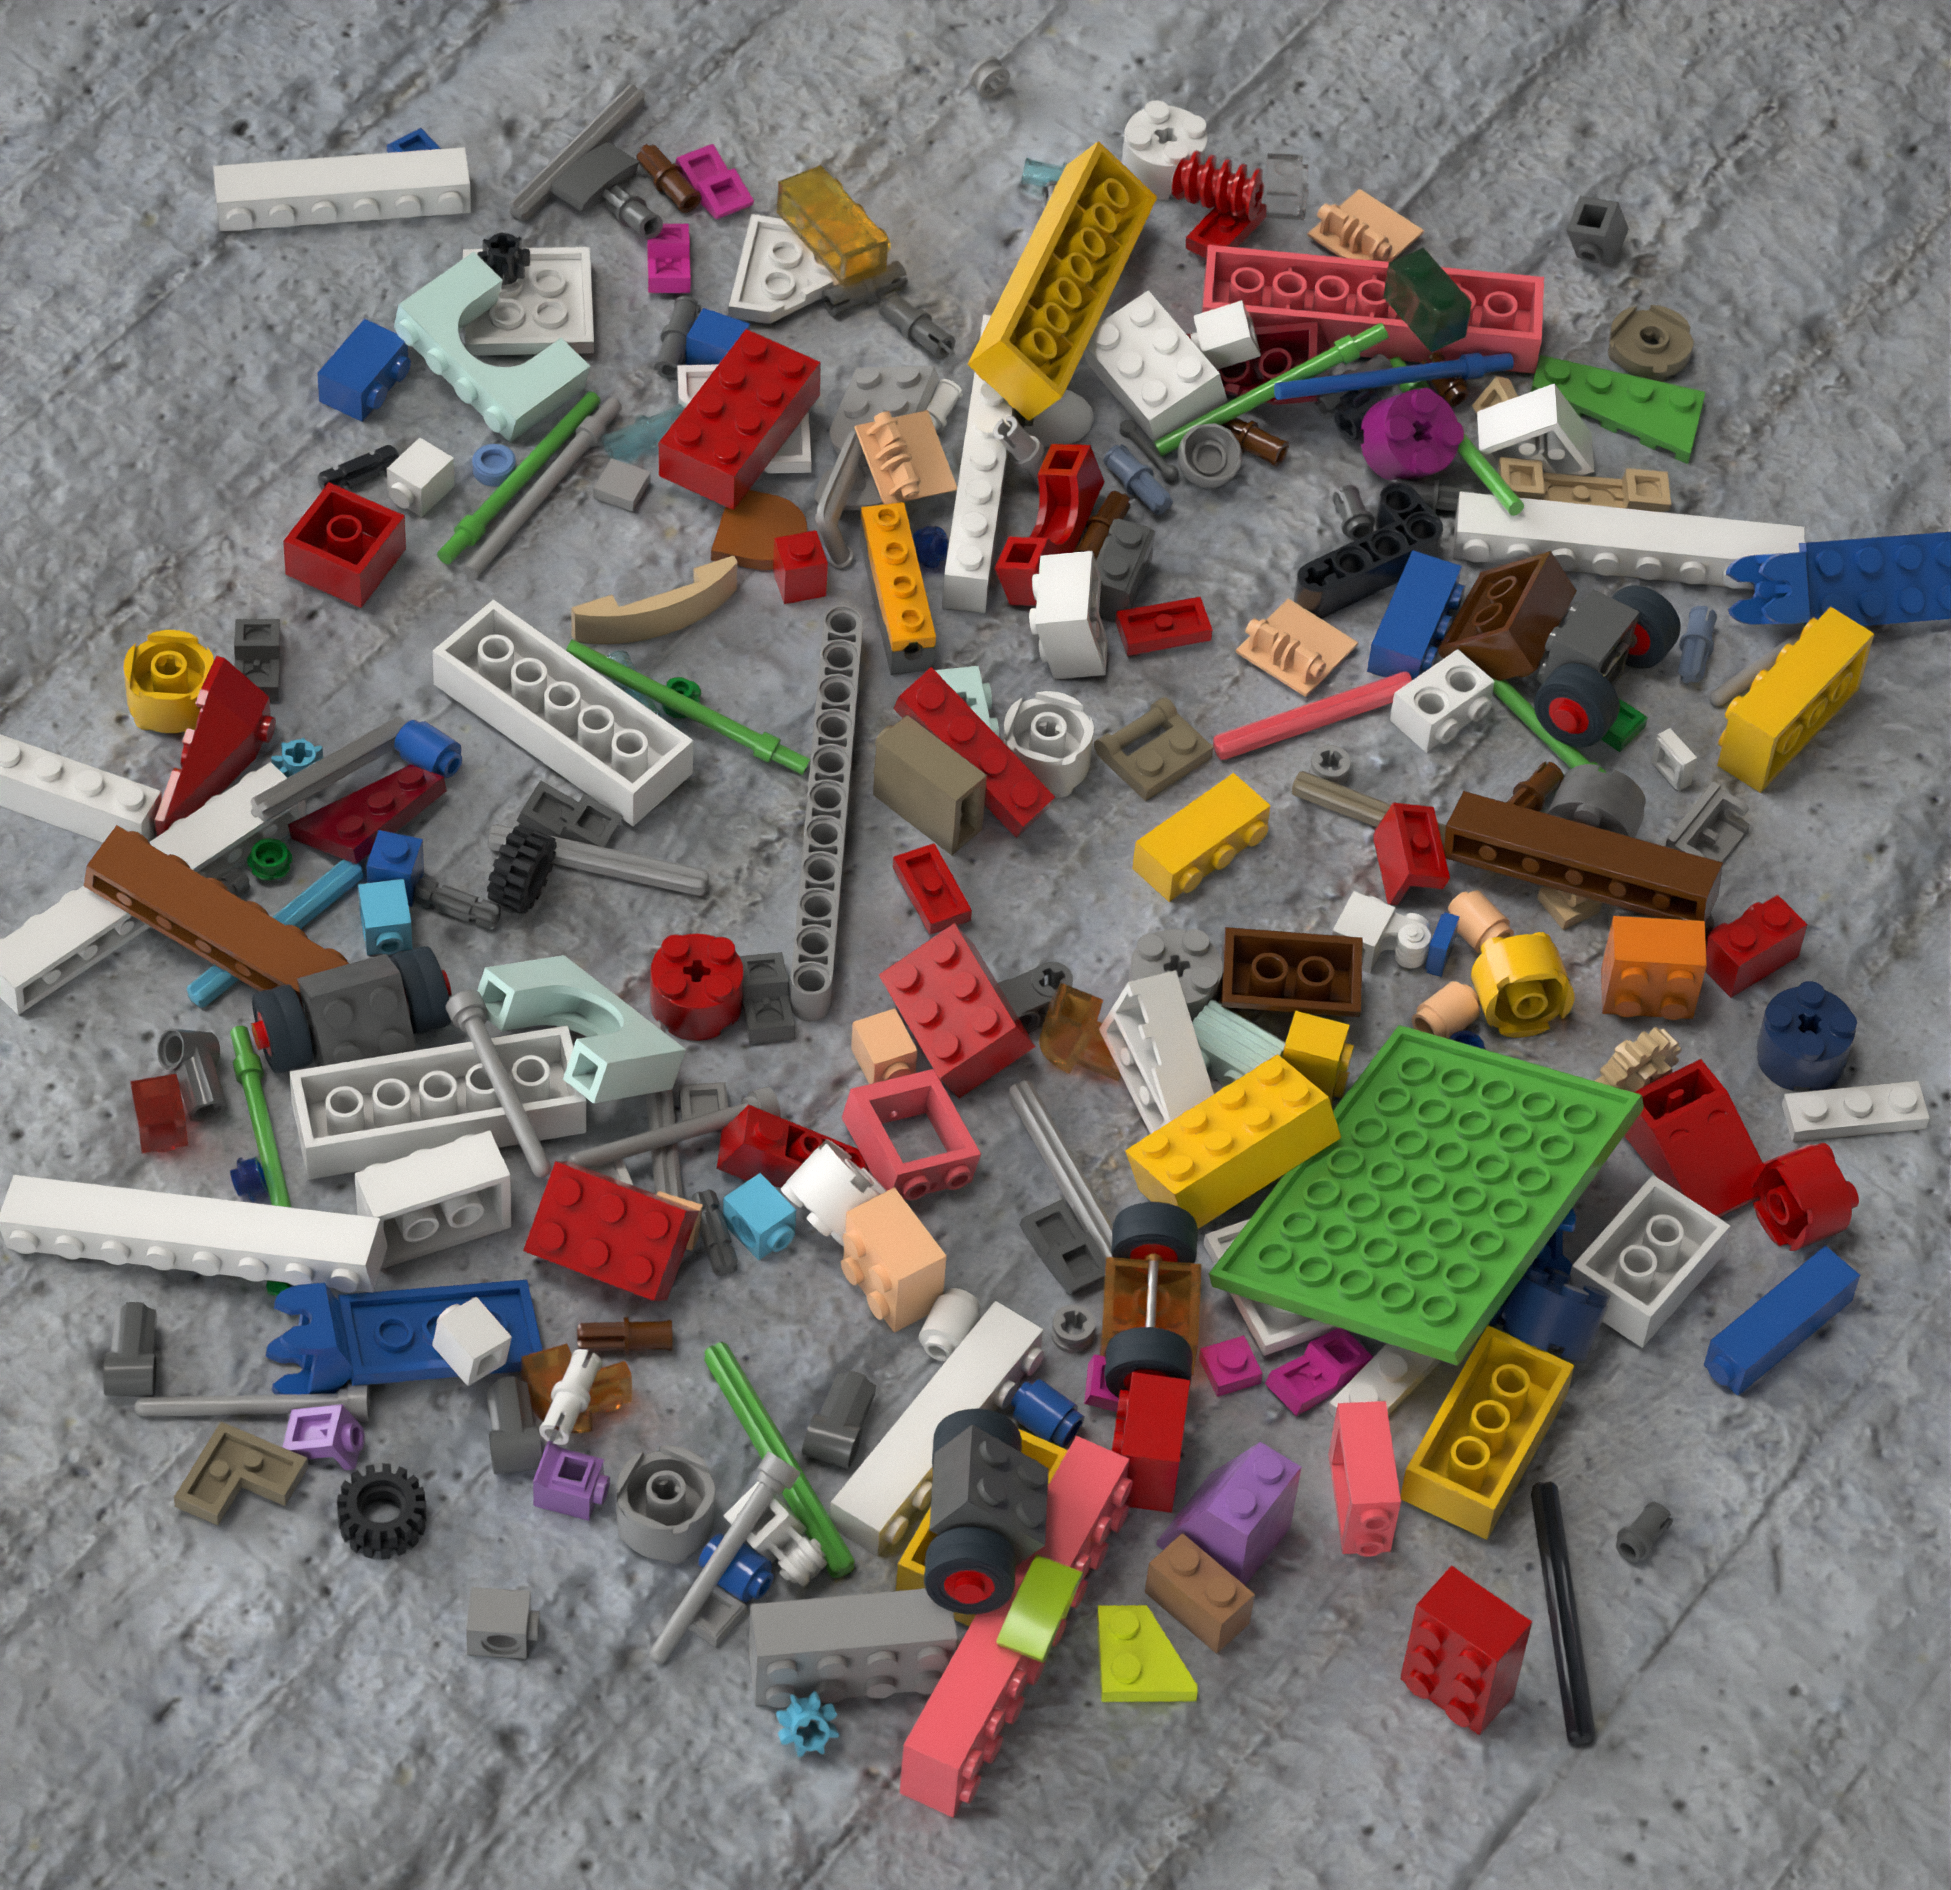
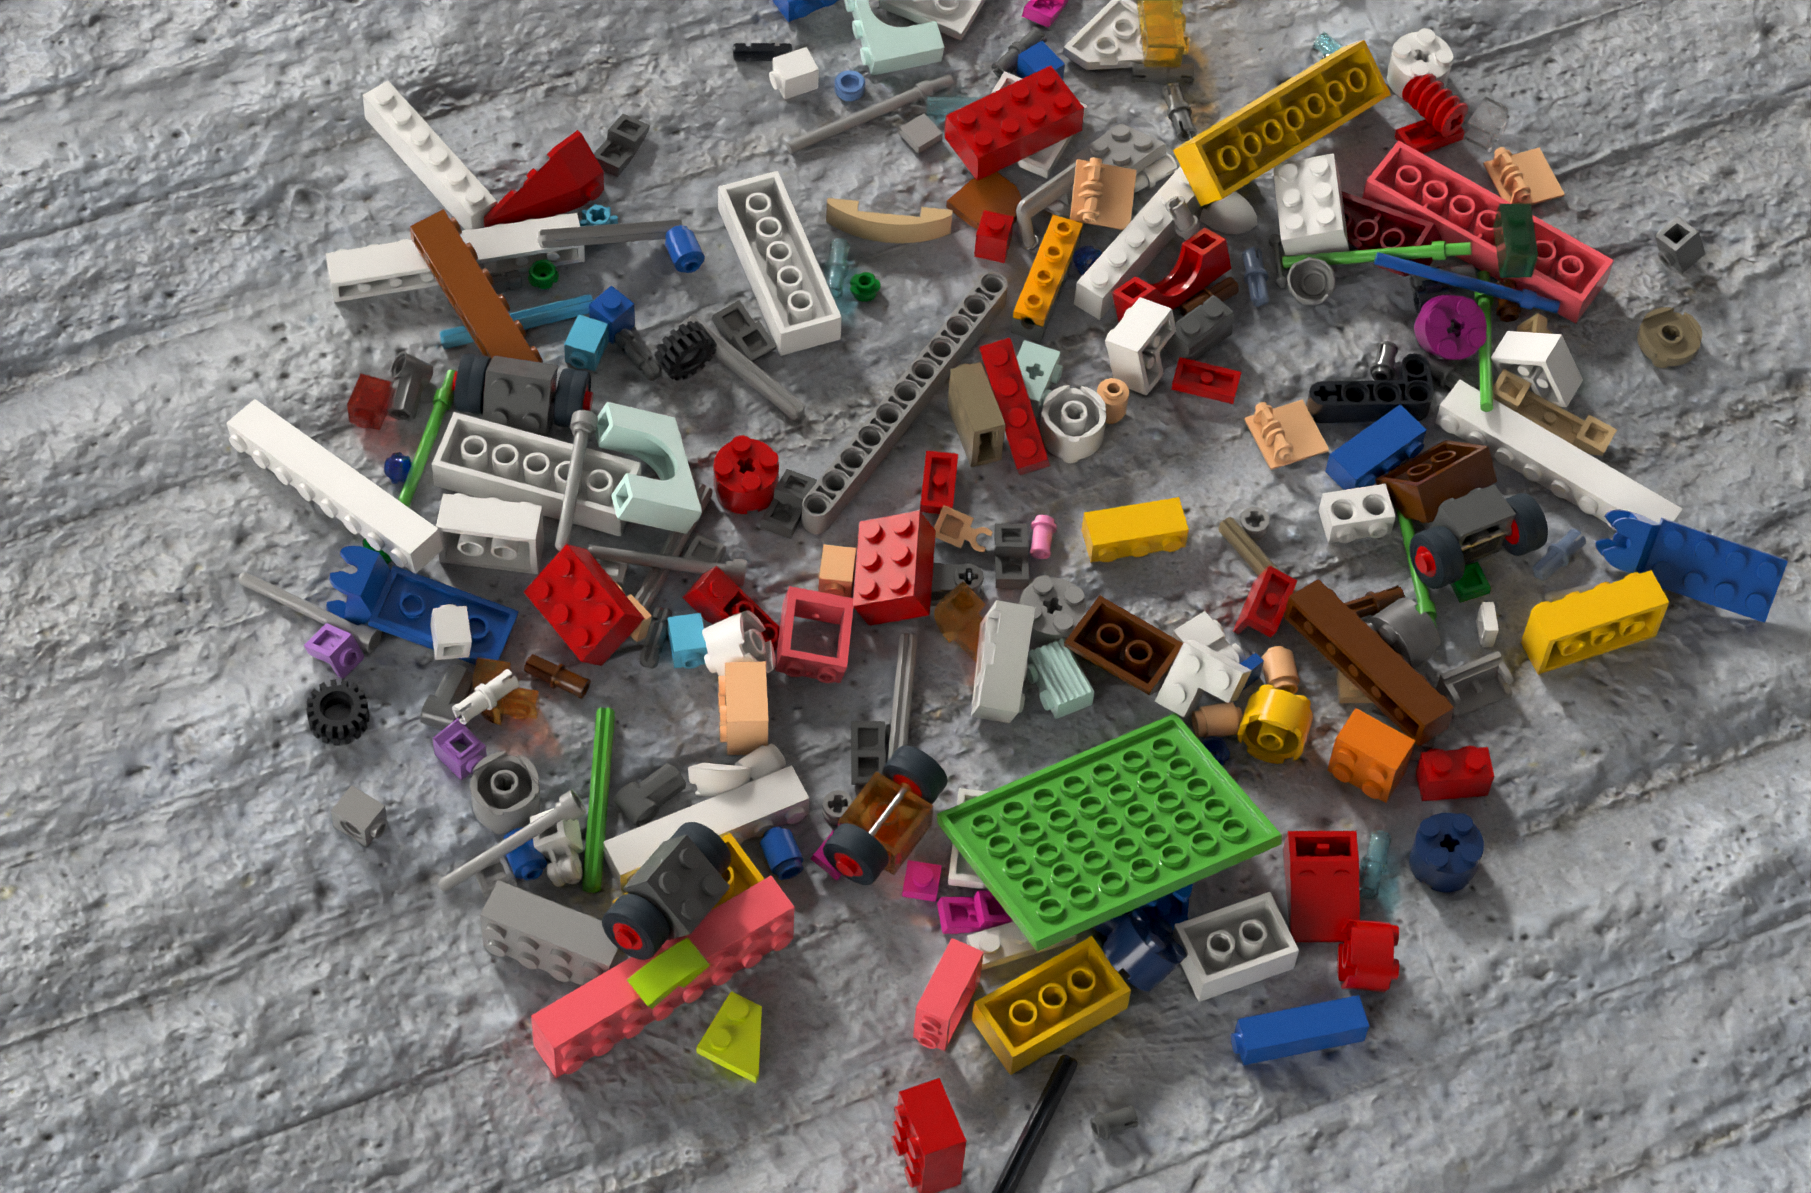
camera: 30 degrees right, 5 degrees up
dark grey piece [103,1302,157,1397] -> none
yellow brick [123,630,214,733] -> none
dark tan plate [174,1422,308,1525] -> none
red brick [283,482,406,608] -> none
dark red wing [287,764,447,864] -> none
bright green bar [437,391,601,565] -> none
bright green bar [566,639,811,775] -> none
medium azure gear [776,1691,839,1757] -> none
dark tan plate [1094,697,1214,801] -> none
red brick [1112,1372,1190,1513] -> none
yellow brick [1125,1054,1342,1229] -> none
medium nougat brick [1145,1533,1255,1654] -> none
medium lavender slope [1156,1442,1302,1586] -> none
white brick [1191,301,1261,370] -> none
coral axle [1213,671,1413,760] -> none
reddish brown axle [1221,417,1289,467] -> none
yellow brick [1282,1011,1354,1106] -> none
bright green wing [1531,355,1706,464] -> none
tan gear [1595,1027,1682,1092] -> none
white plate [1782,1081,1930,1142] -> none
none -> white brick [688,763,752,797]
none -> light nougat plate [934,505,993,552]
none -> dark grey slope [994,523,1029,589]
none -> bright pink pin [1029,515,1057,559]
none -> light nougat brick [1097,378,1129,424]
none -> white brick [1154,640,1252,717]
none -> clear light blue pin [1359,830,1392,899]

